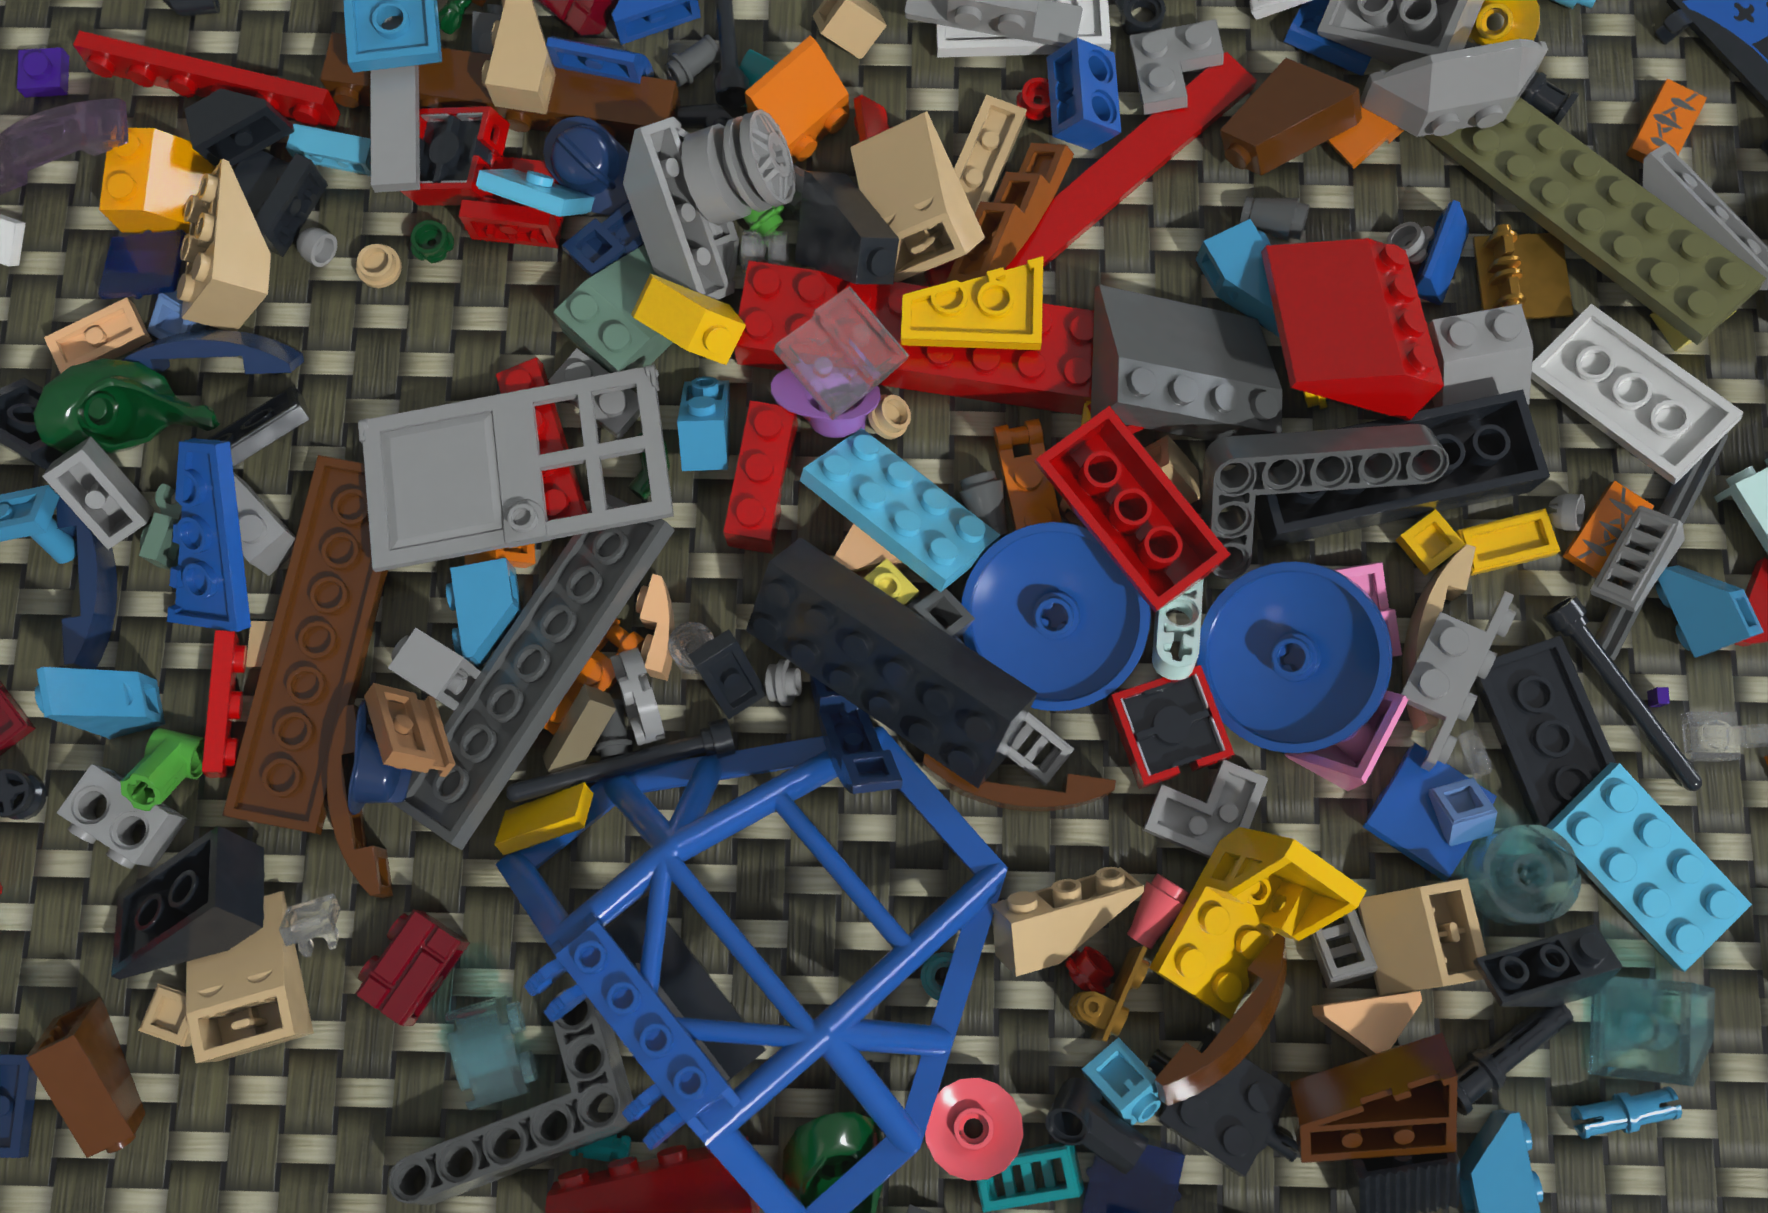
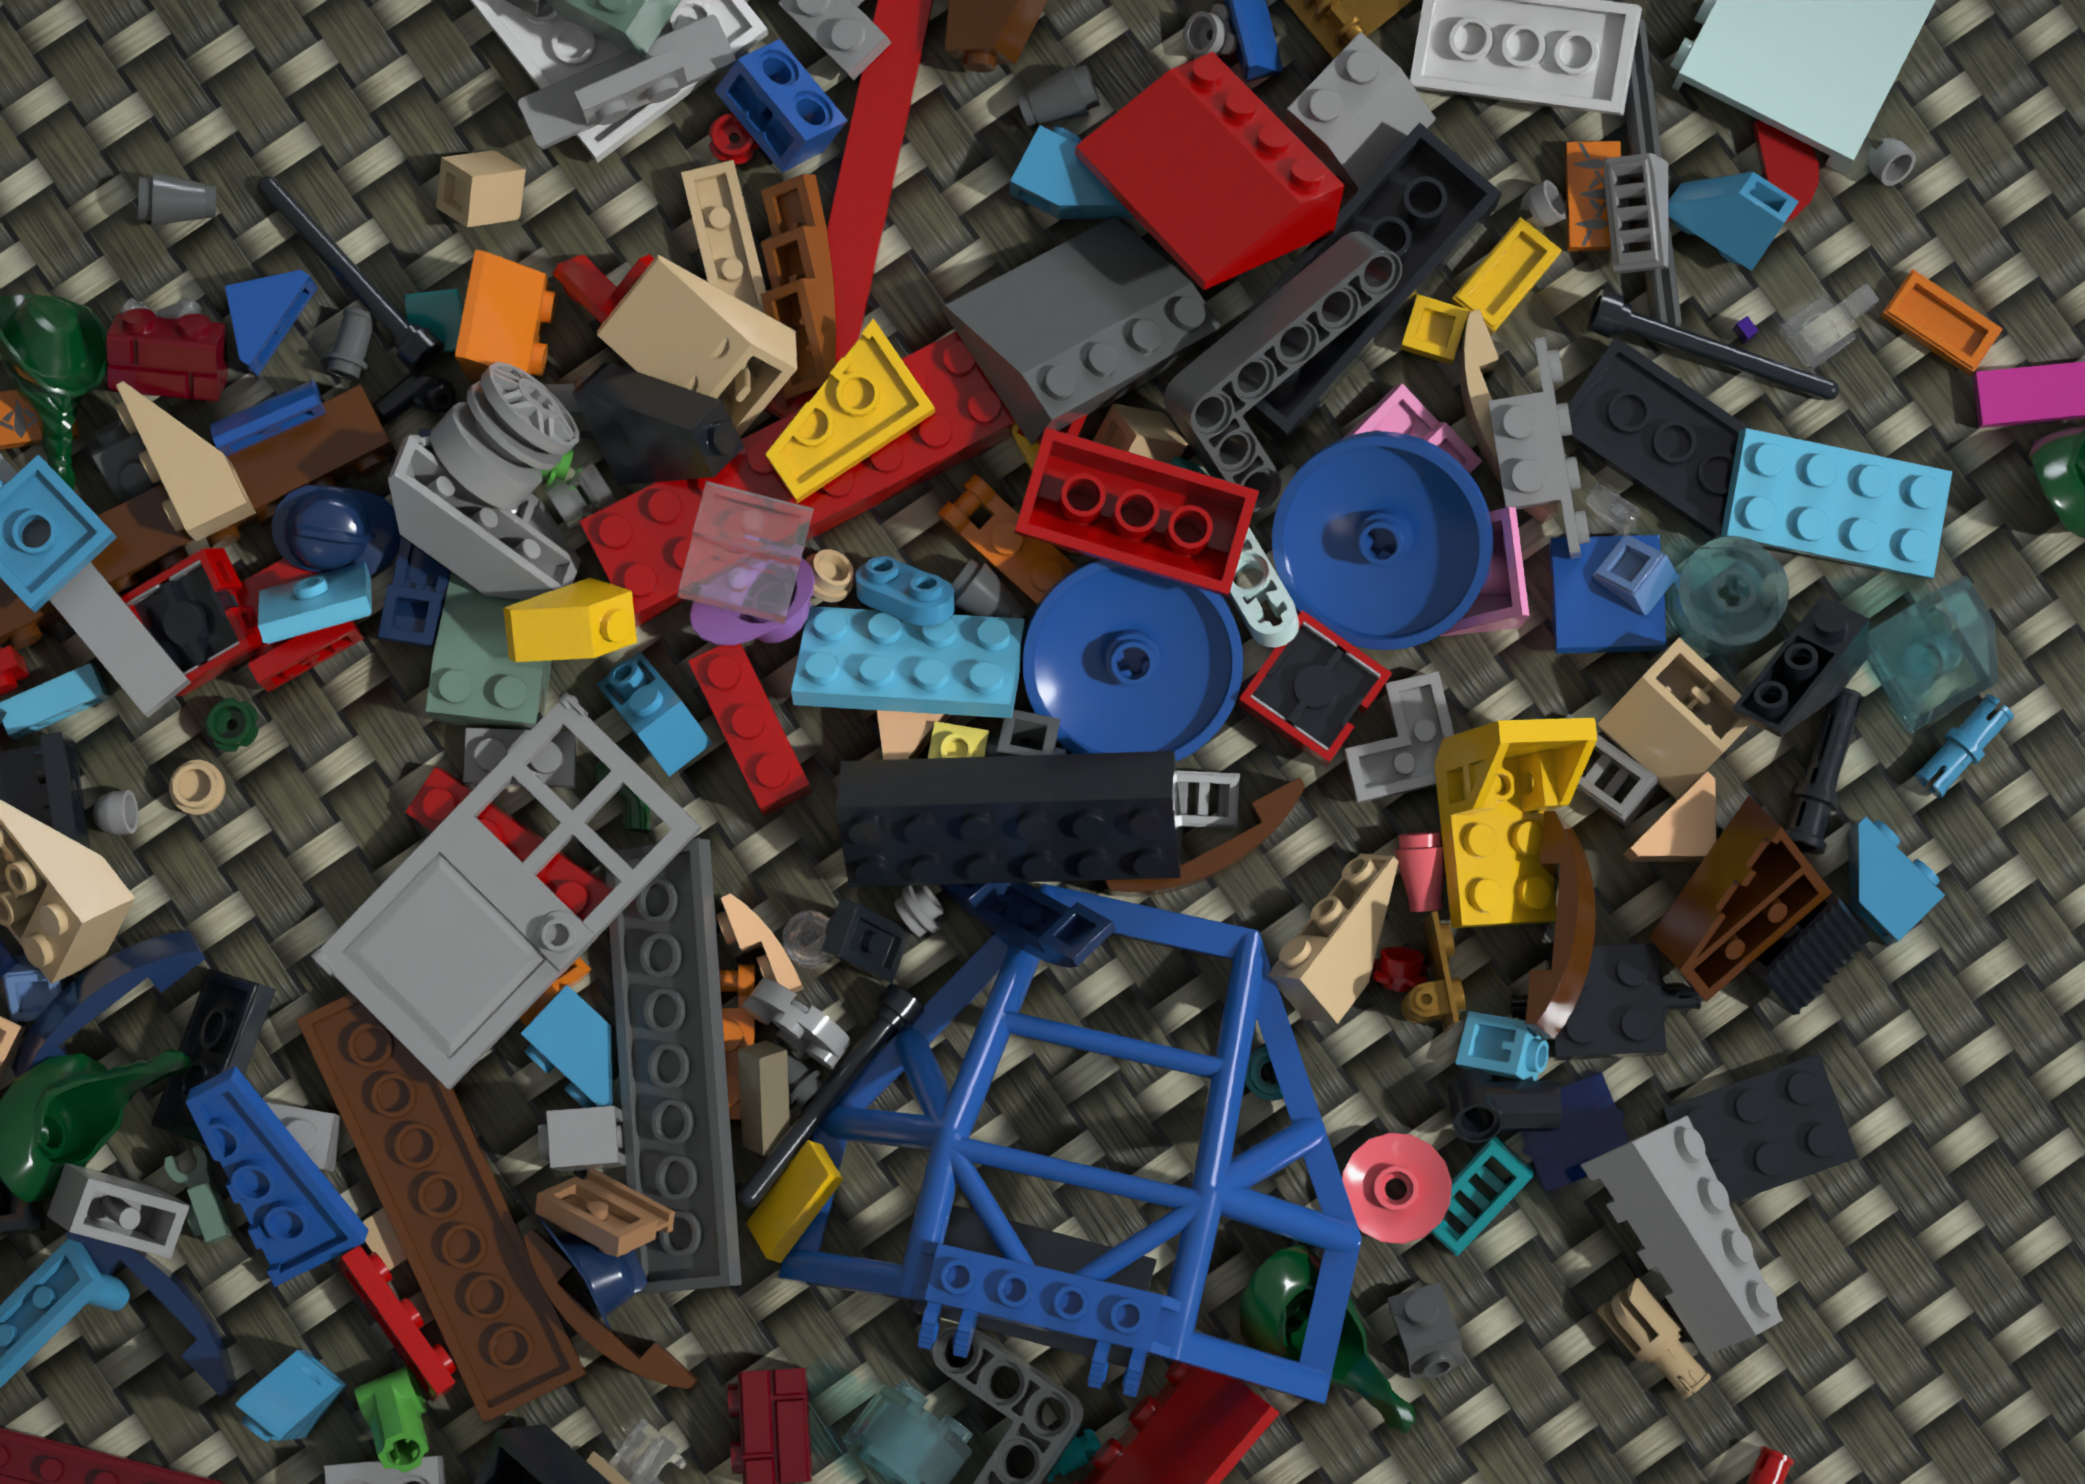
camera: 40 degrees left, 5 degrees up
none -> dark azure plate [855,556,955,626]

